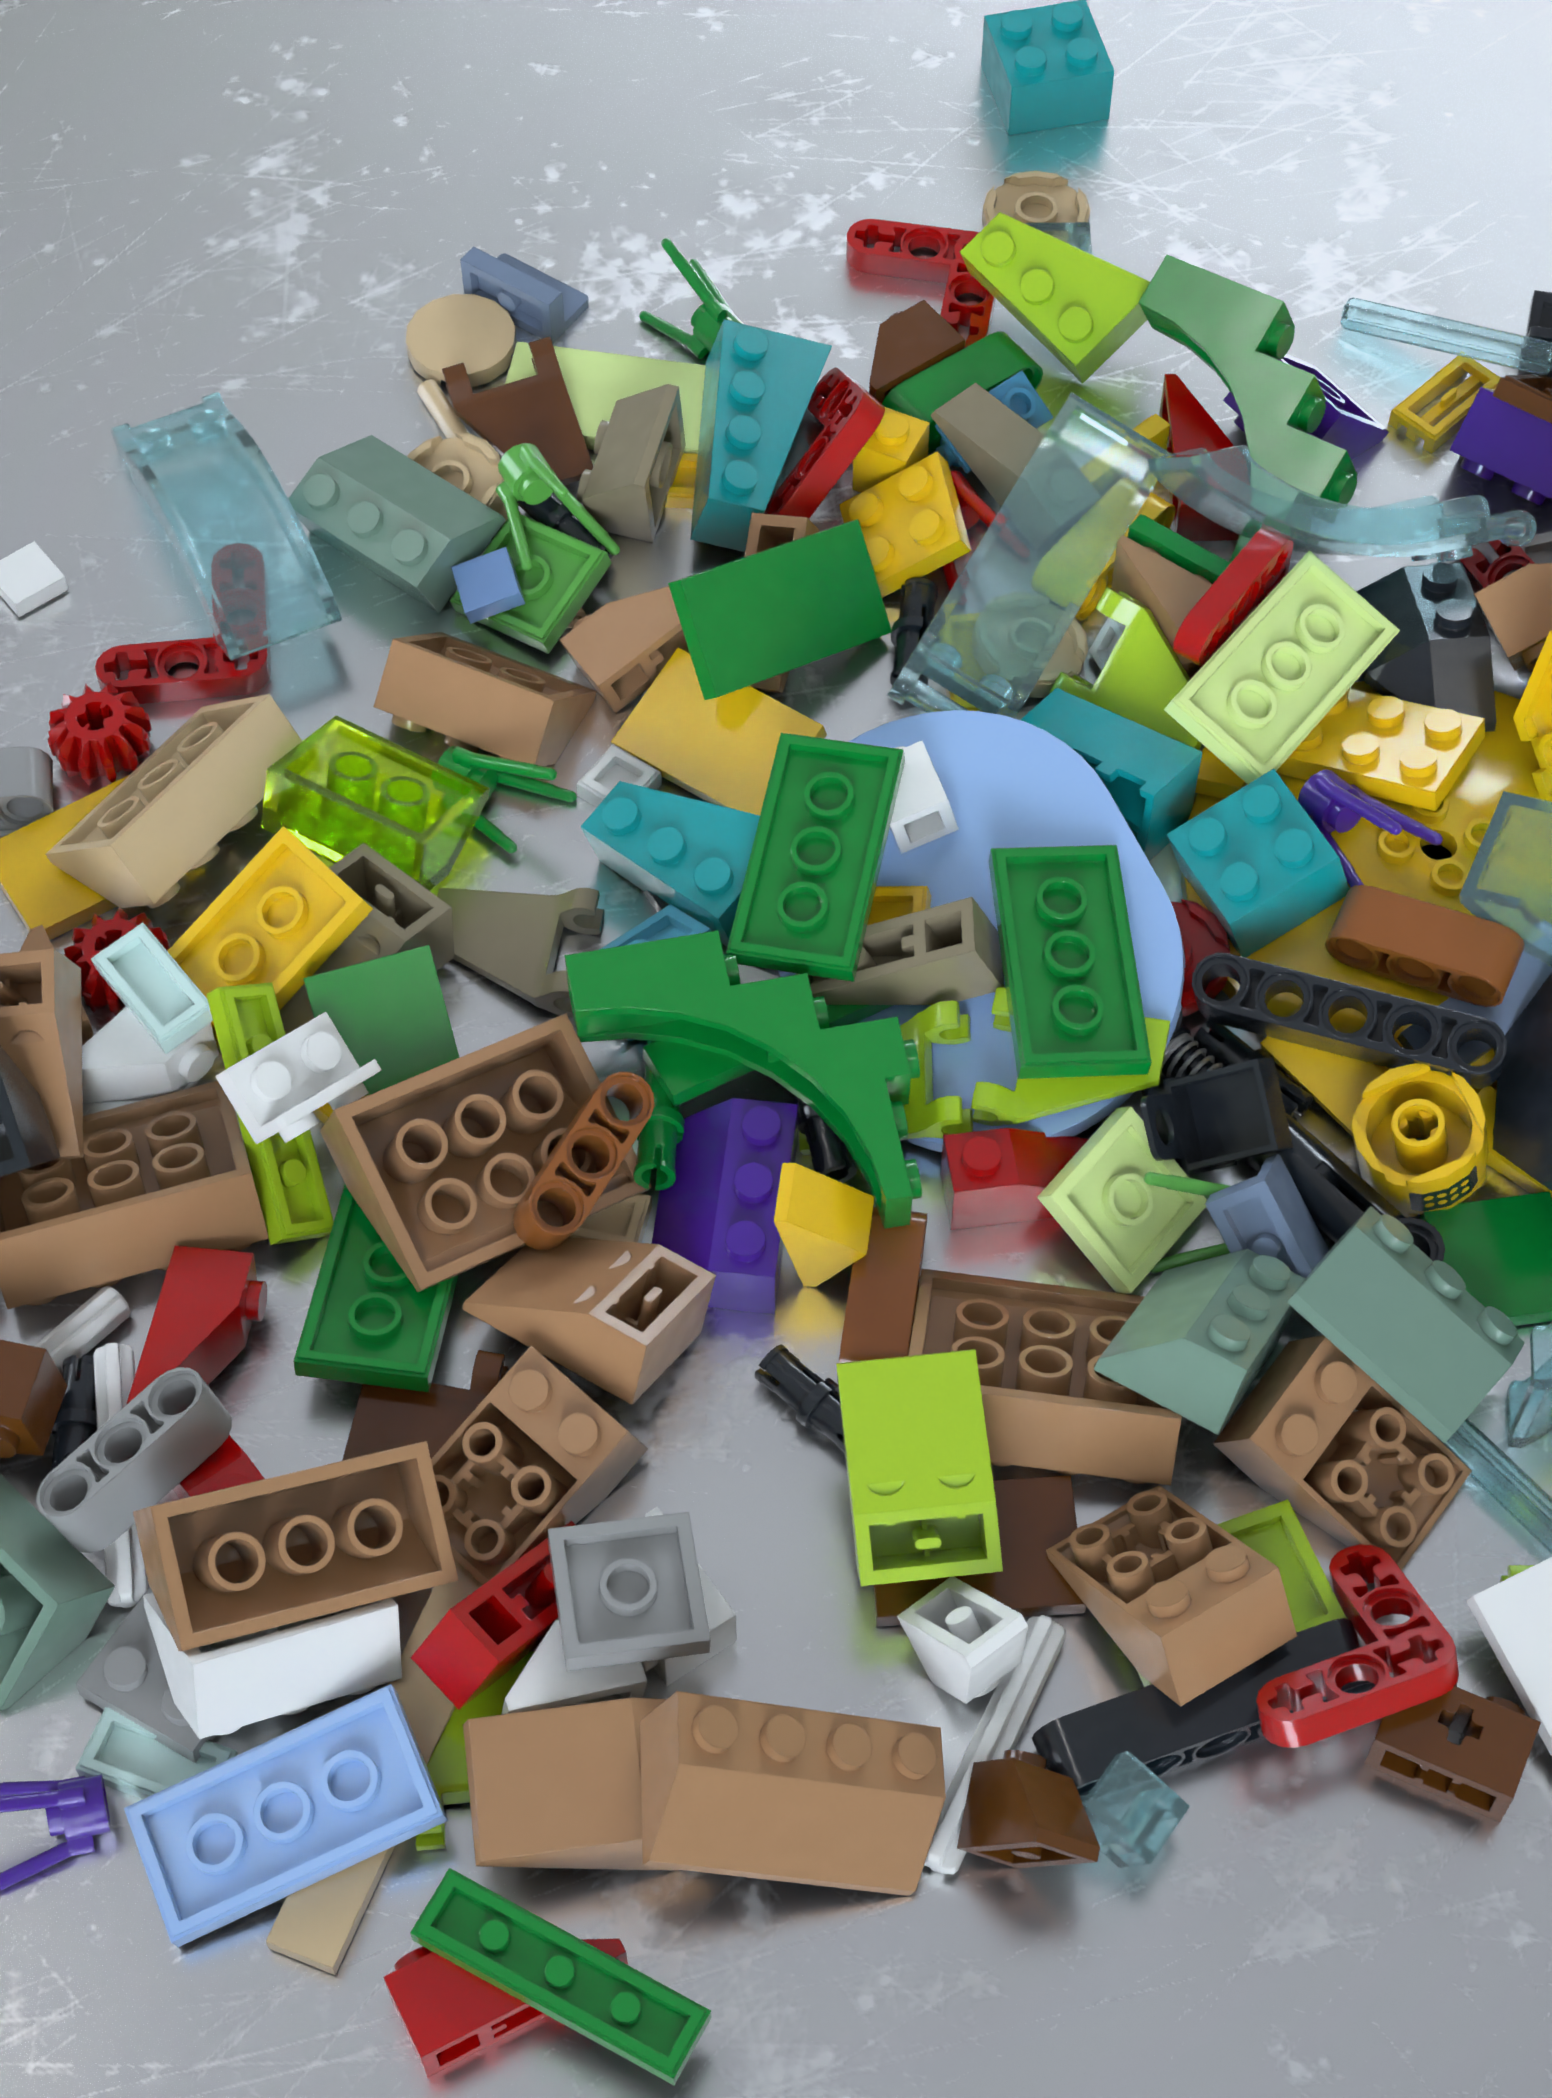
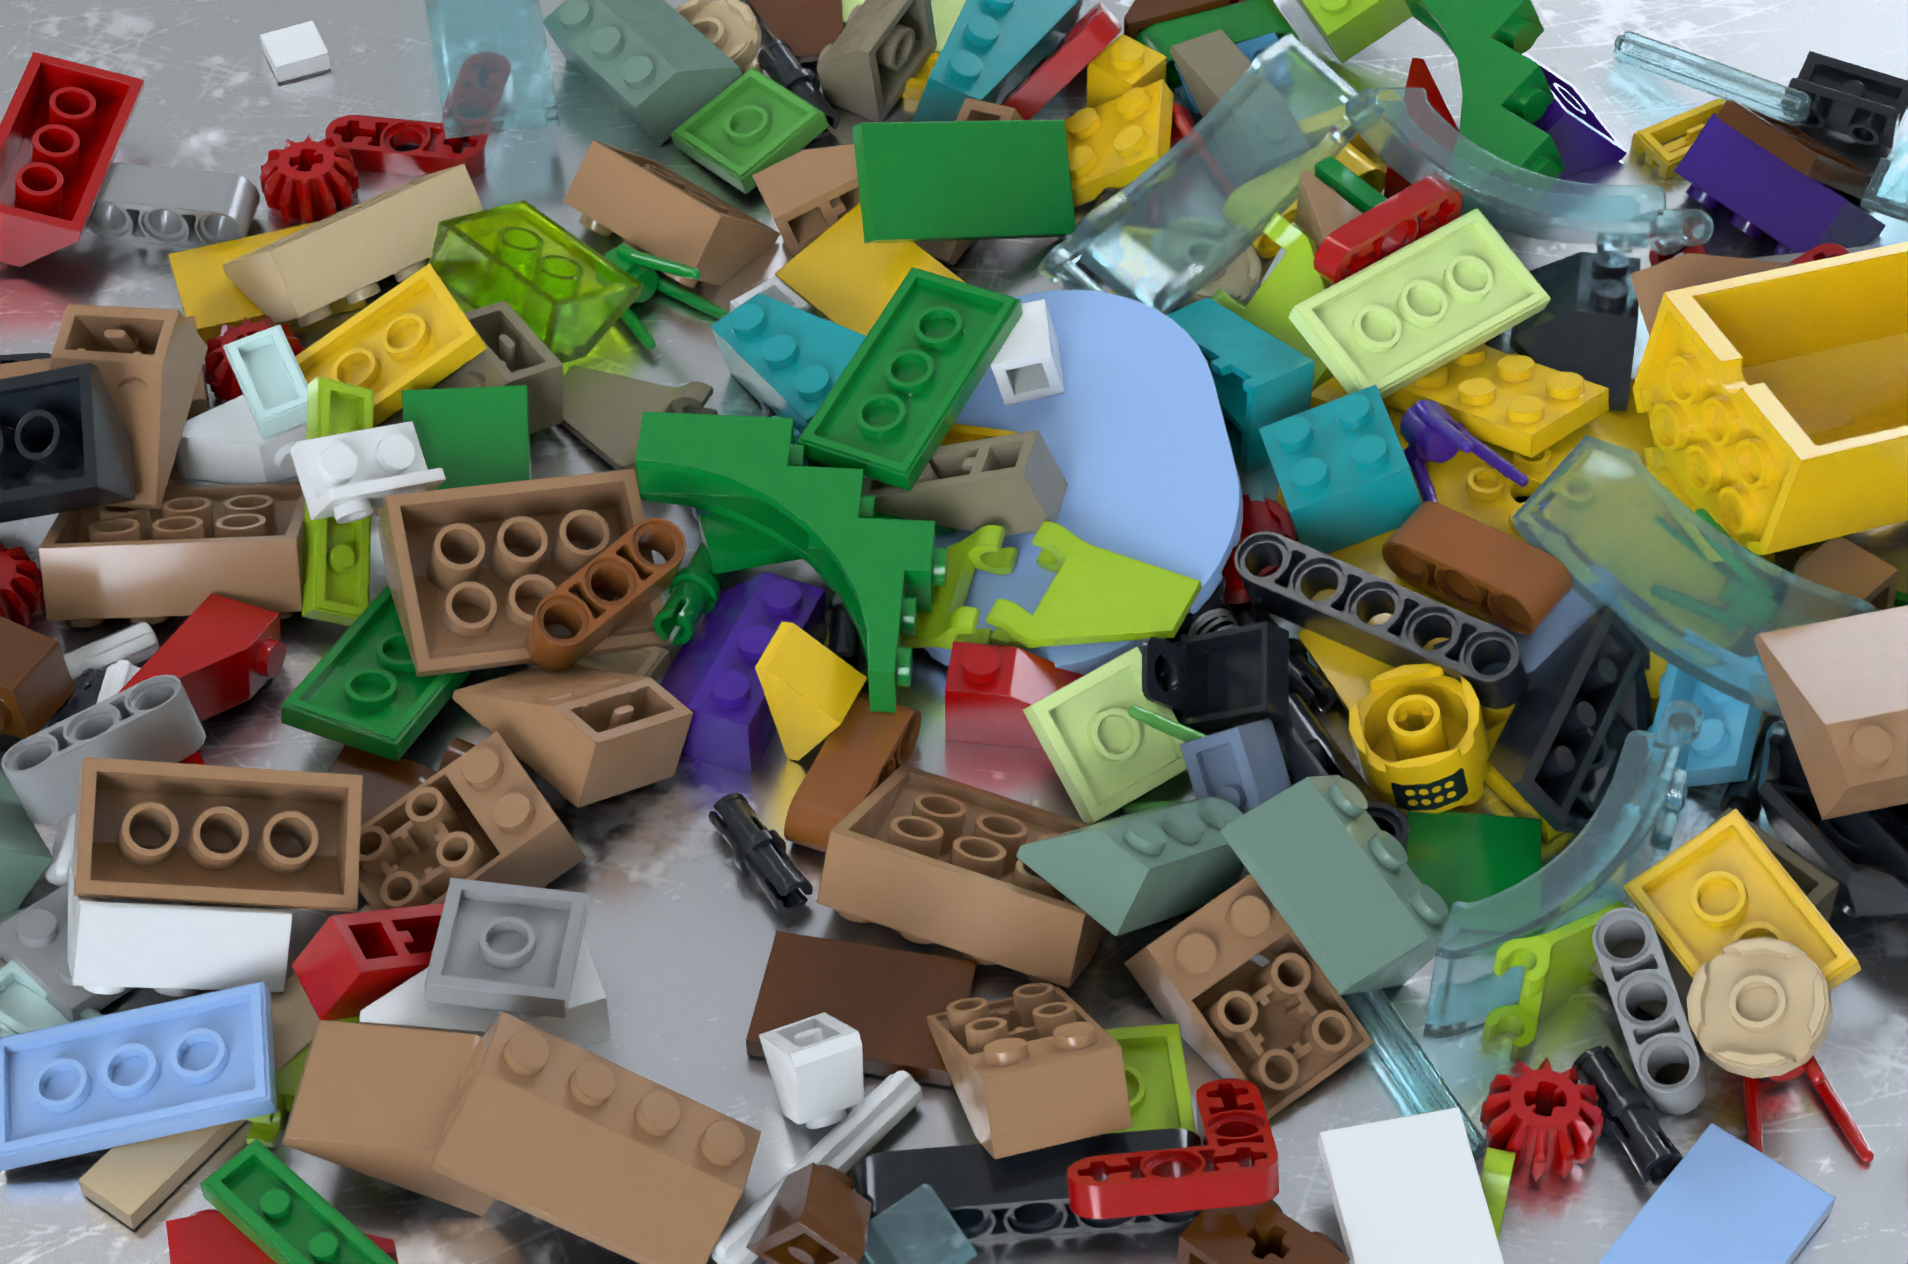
camera: 15 degrees right, 10 degrees down
medium blue tile [451,547,525,624] -> none
bright green plant [496,443,620,571] -> none
lime slope [836,1349,1003,1586] -> none
green tile [988,845,1152,1079] -> none

